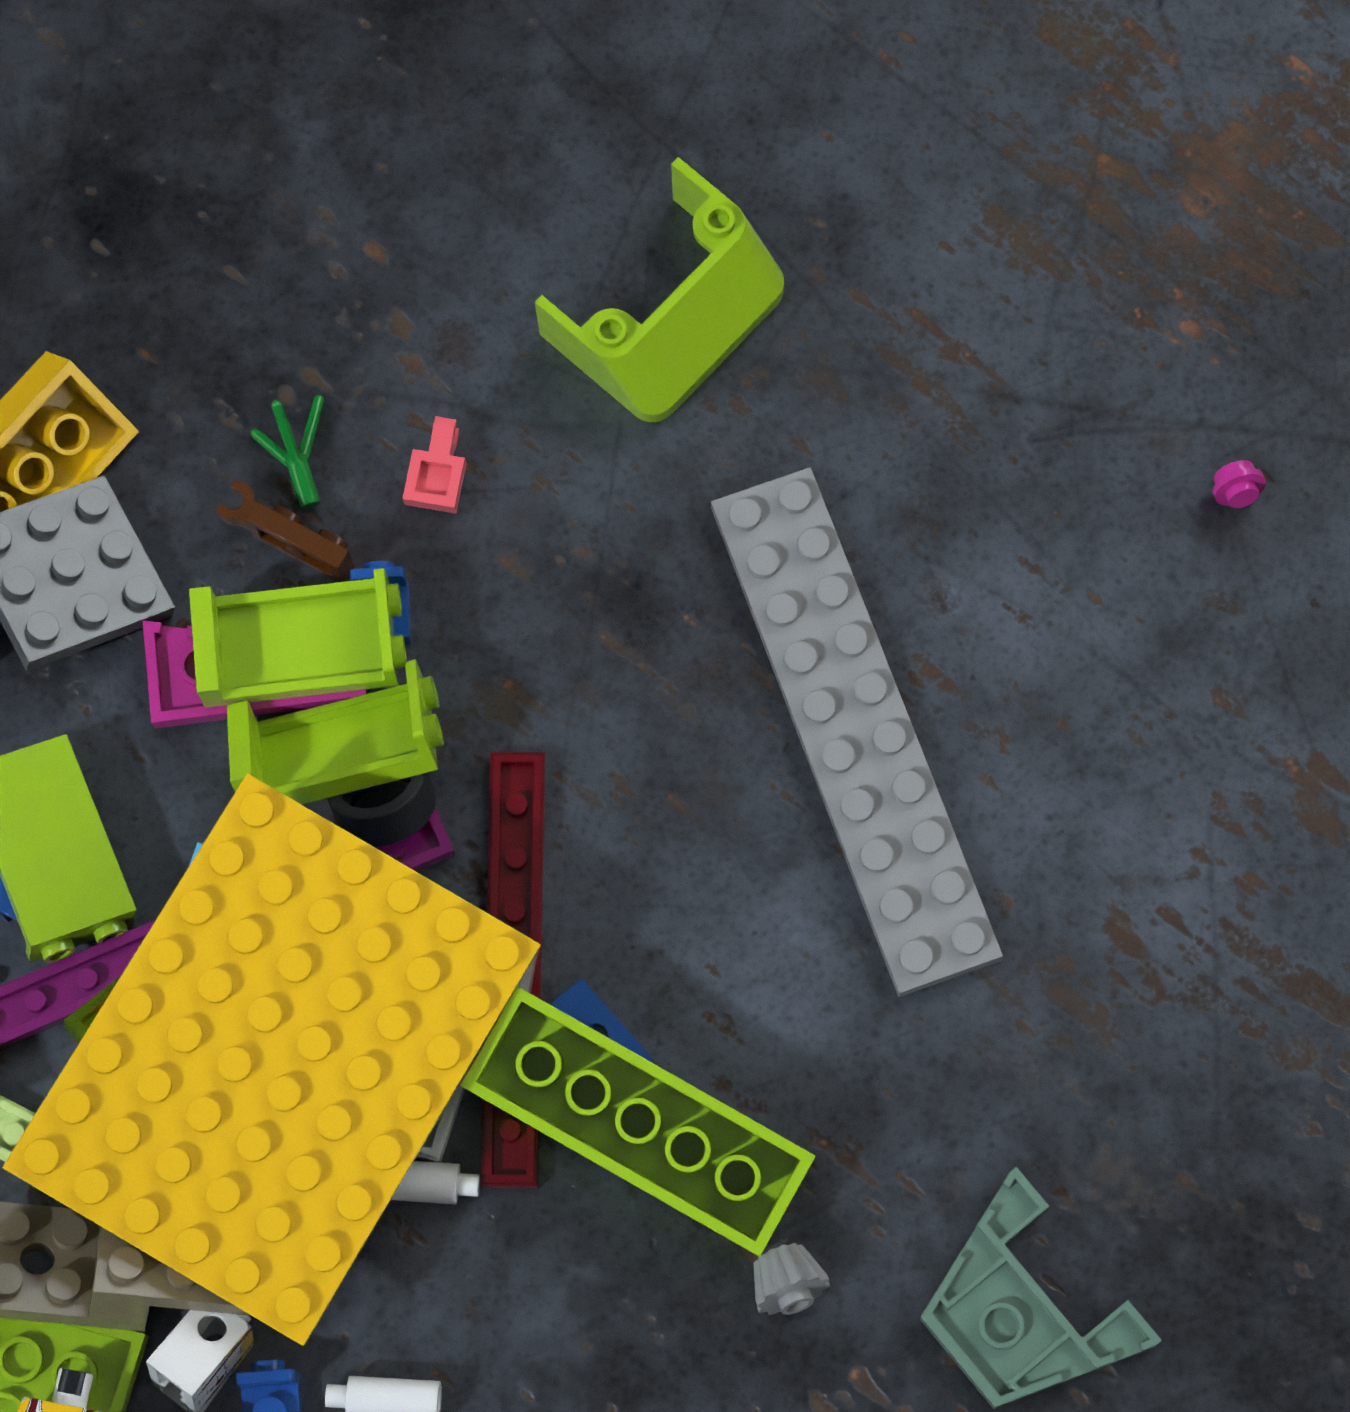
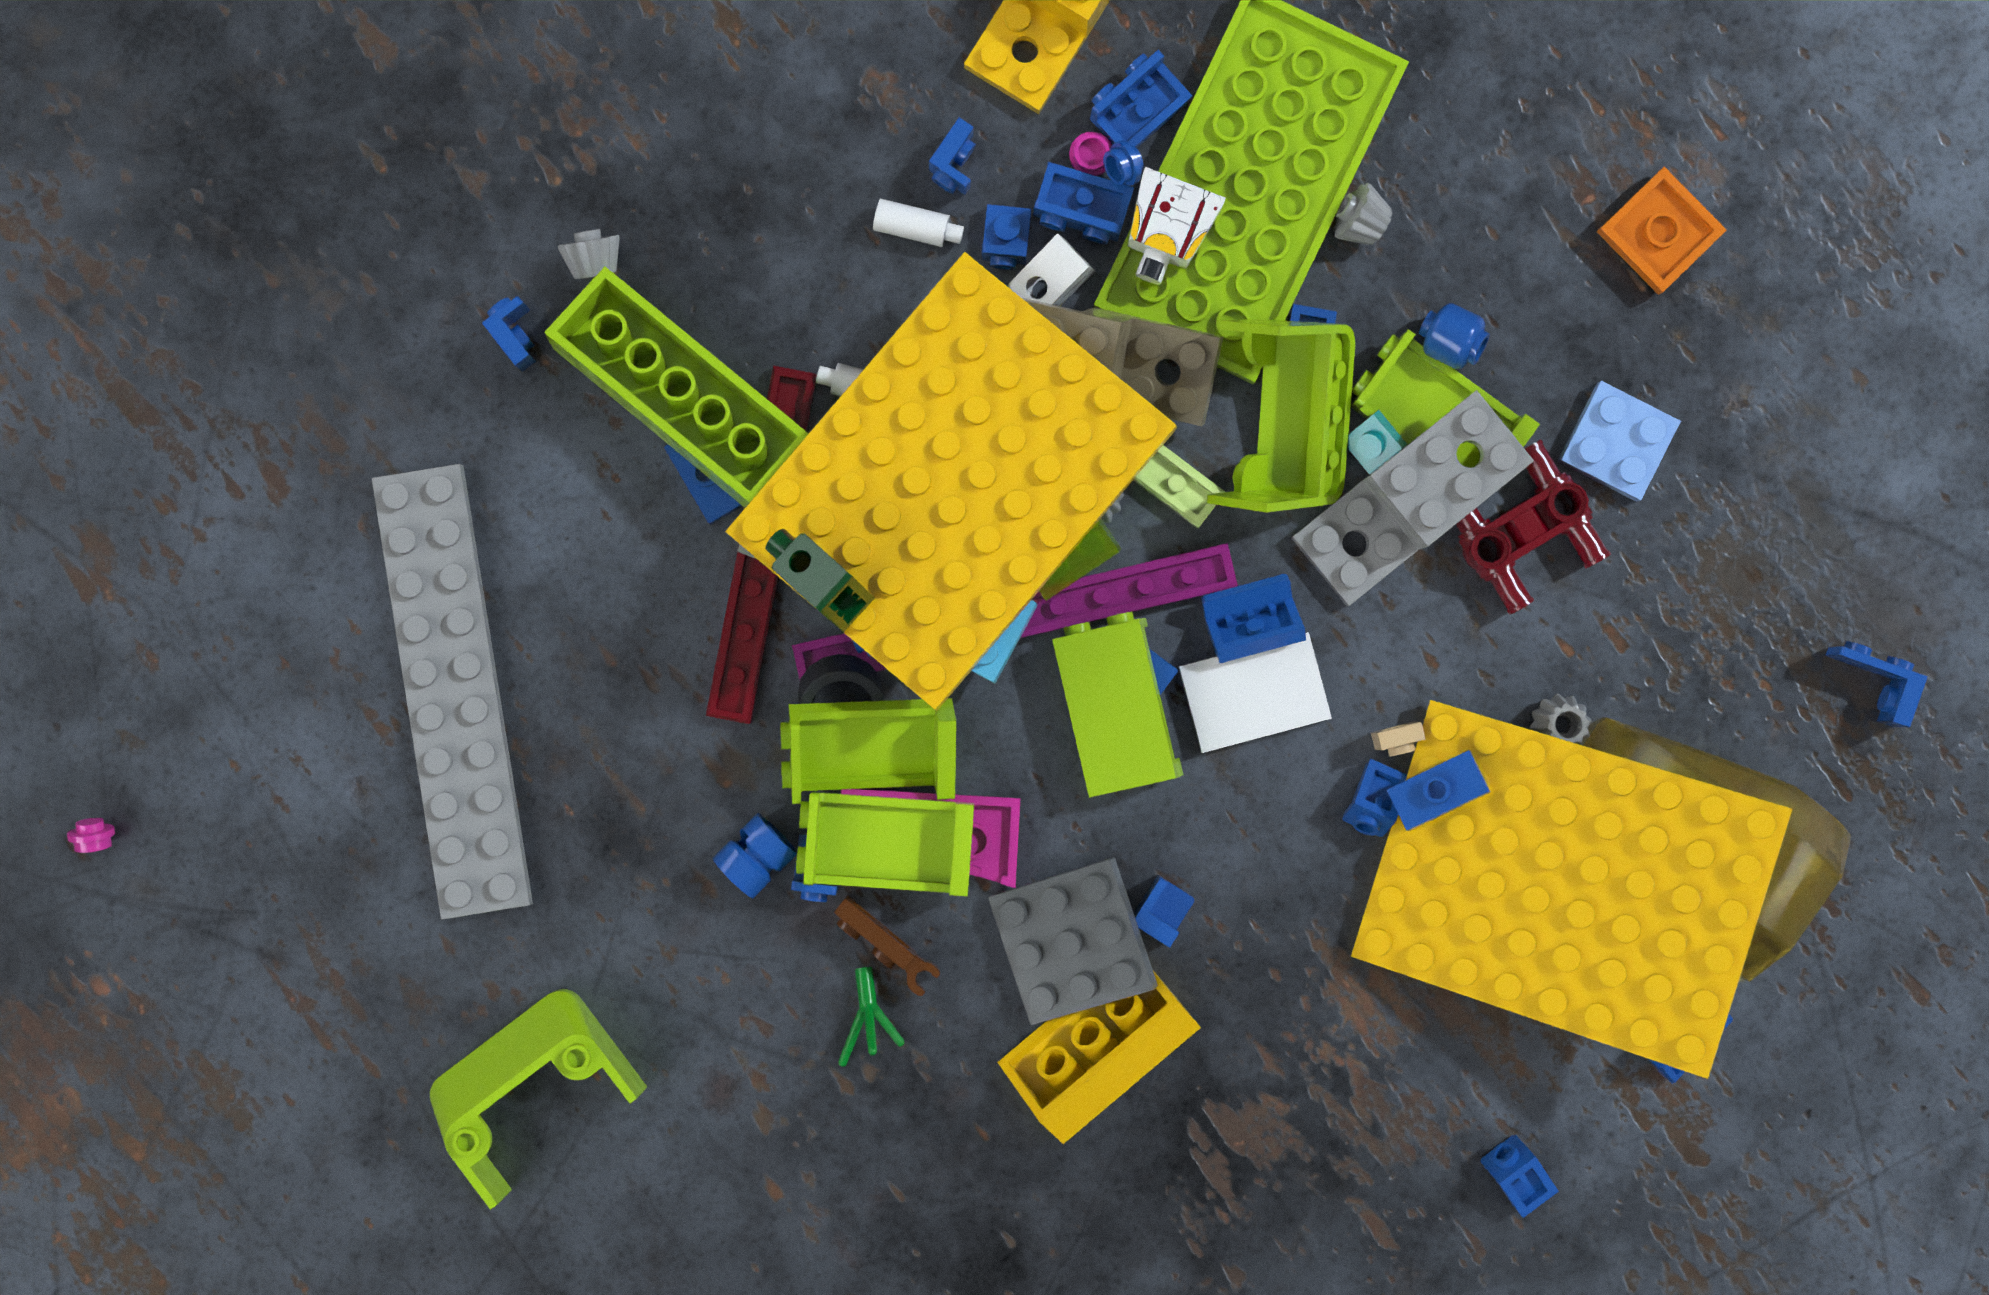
camera: 175 degrees left, 15 degrees up
coral plate [402,416,467,514] -> none
sand green wing [920,1167,1162,1409] -> none
none -> blue bracket [482,296,536,372]
none -> blue wheel [712,813,797,899]
none -> dark green torso [765,529,875,633]

